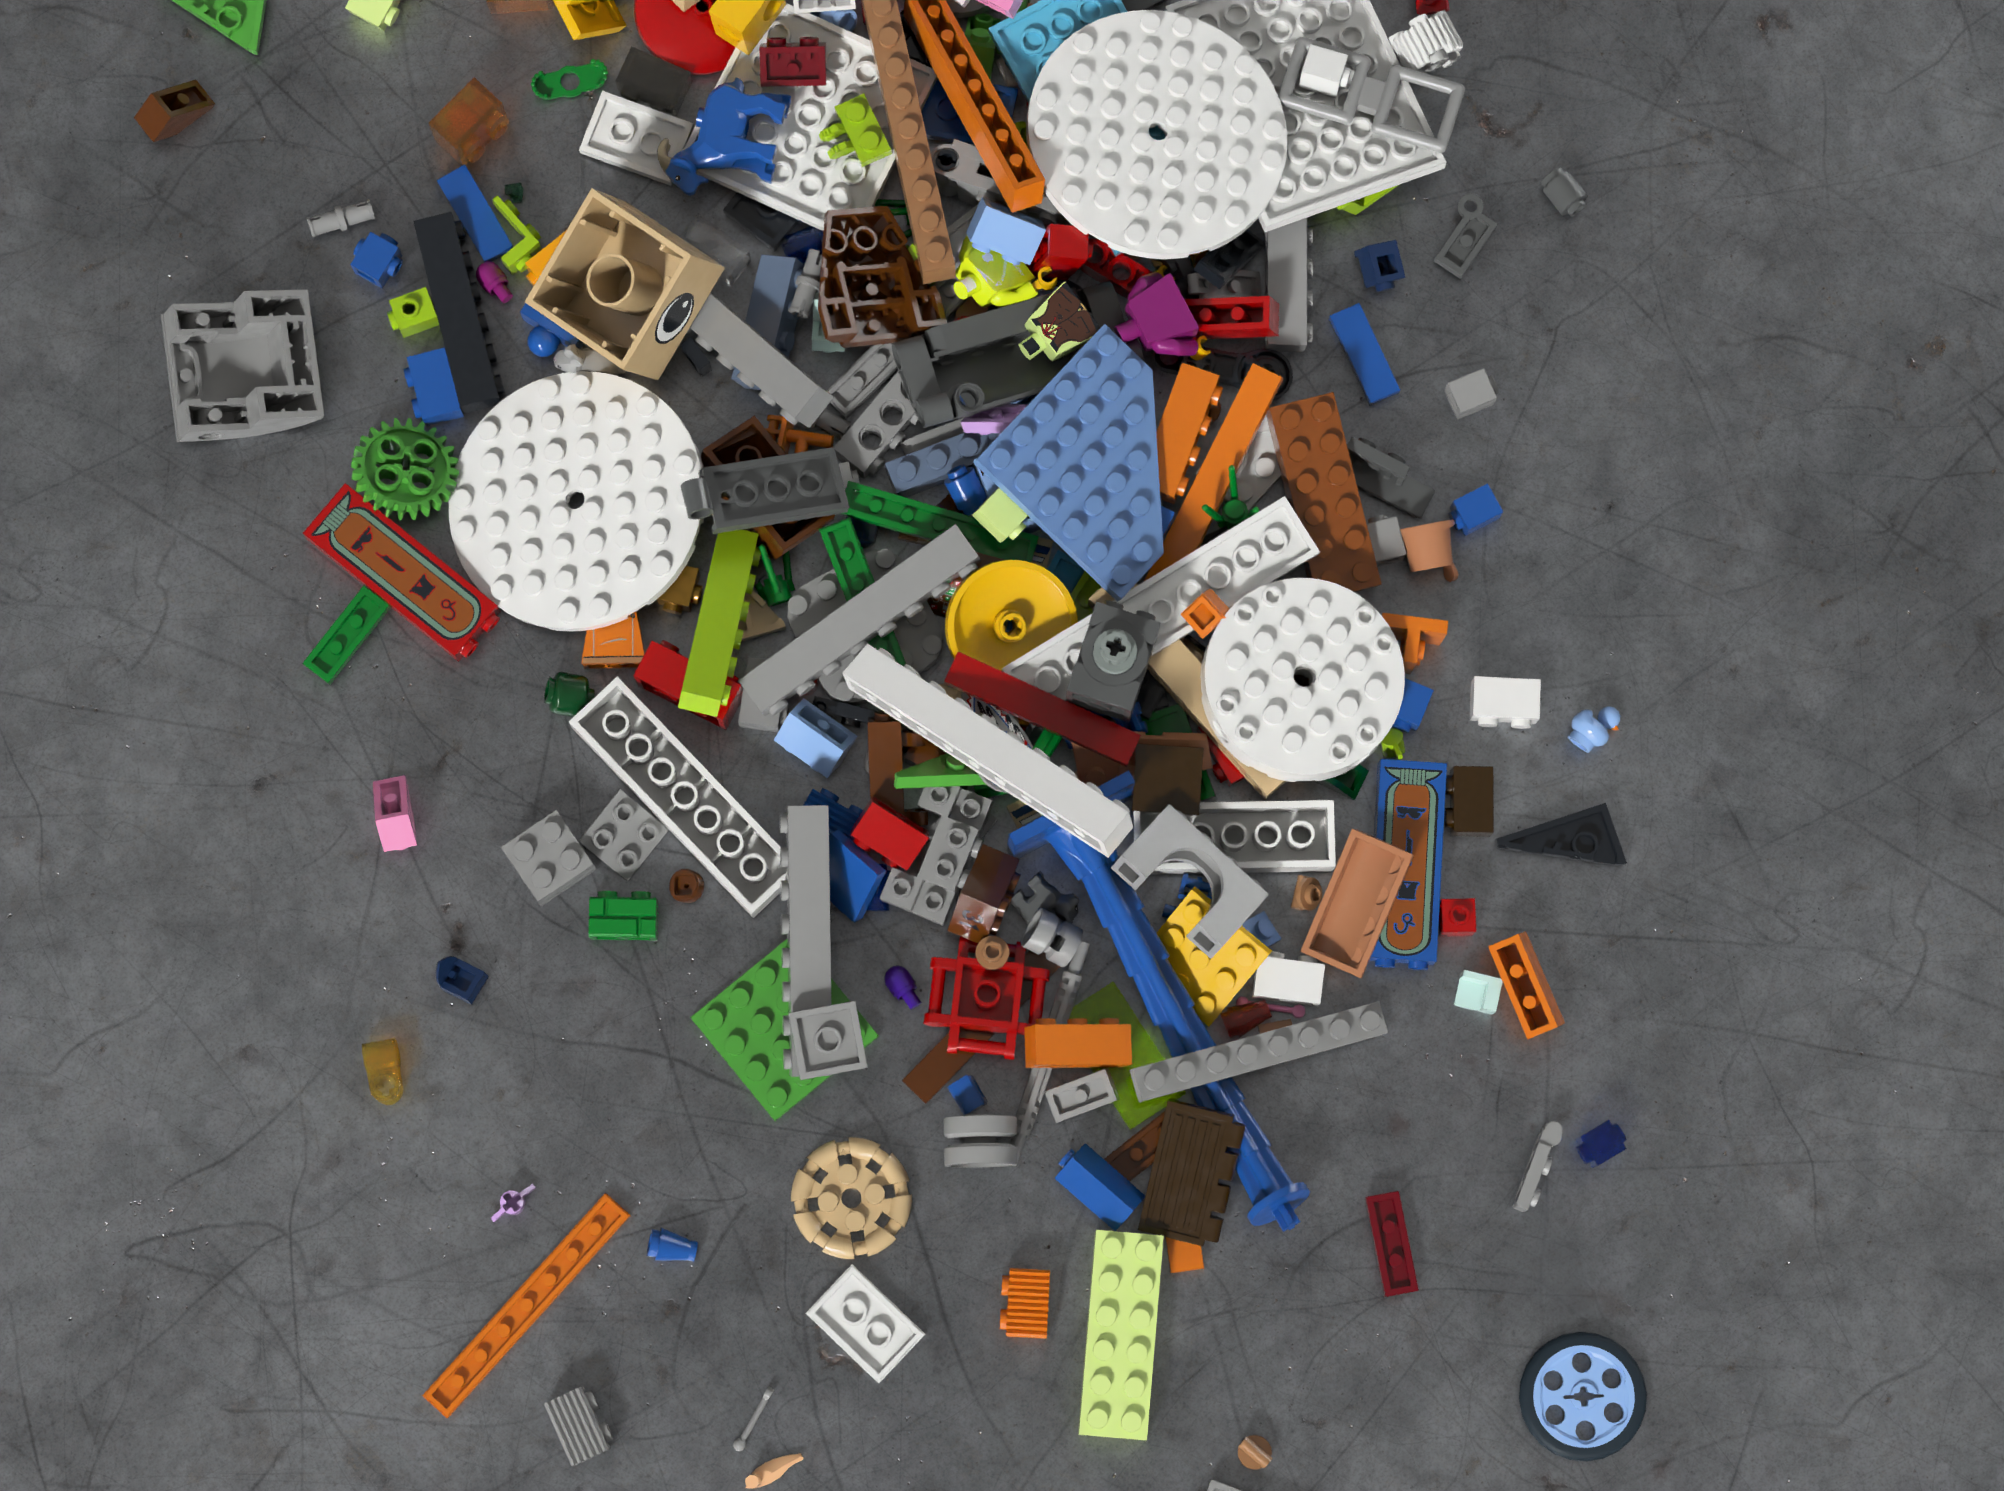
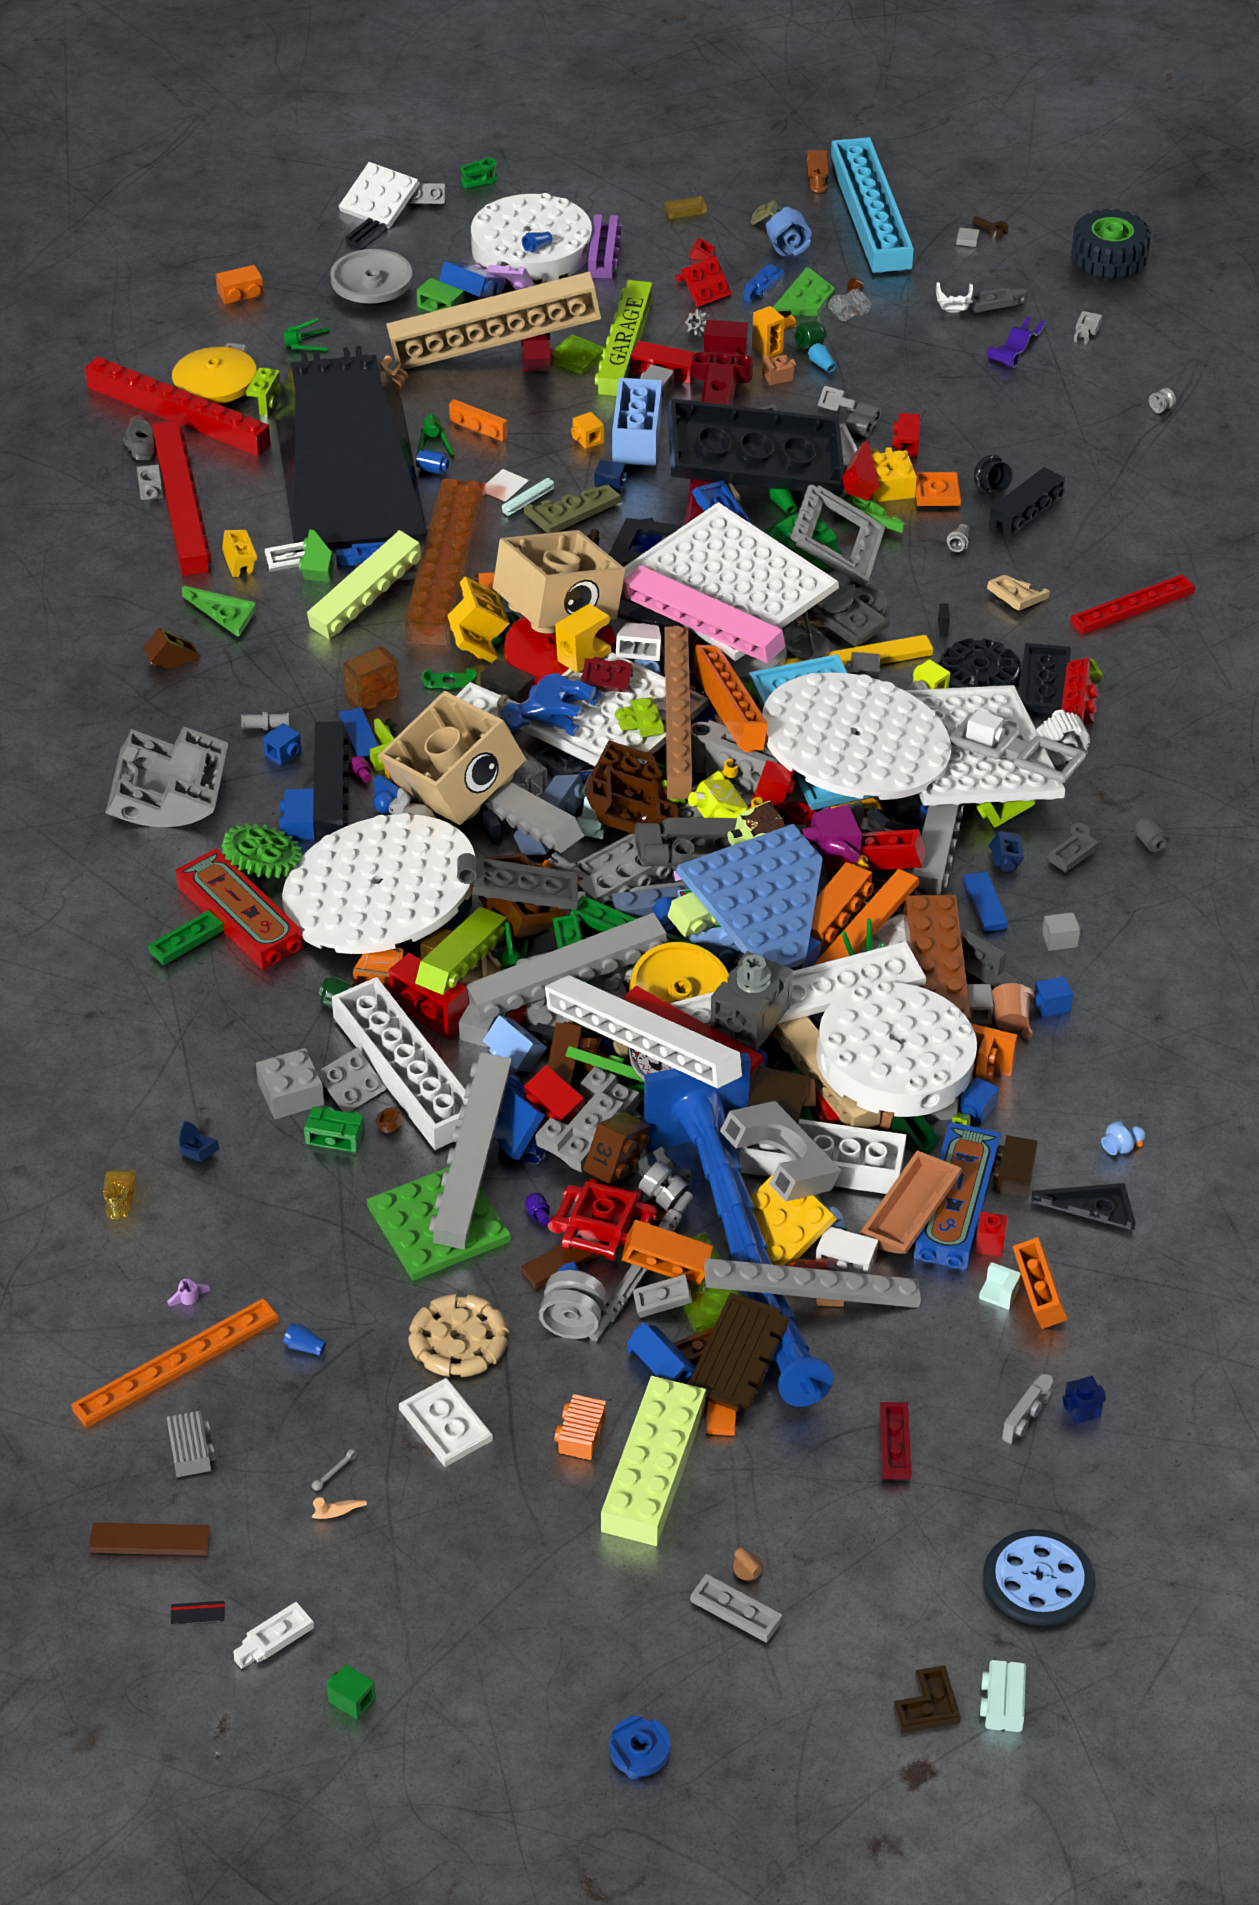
camera: 15 degrees right, 35 degrees down
bright pink slope [373,775,417,852] -> none
lime brick [387,287,439,338] -> none
light grey pin [788,249,822,318] -> none
light grey plate [788,1001,867,1080] -> none
light blue brick [966,197,1046,265] -> none
medium nougat plate [975,936,1010,970] -> none
orange slope [1181,588,1229,639] -> none
medium nougat plate [1291,875,1323,911] -> none
white brick [1470,676,1541,729] -> none

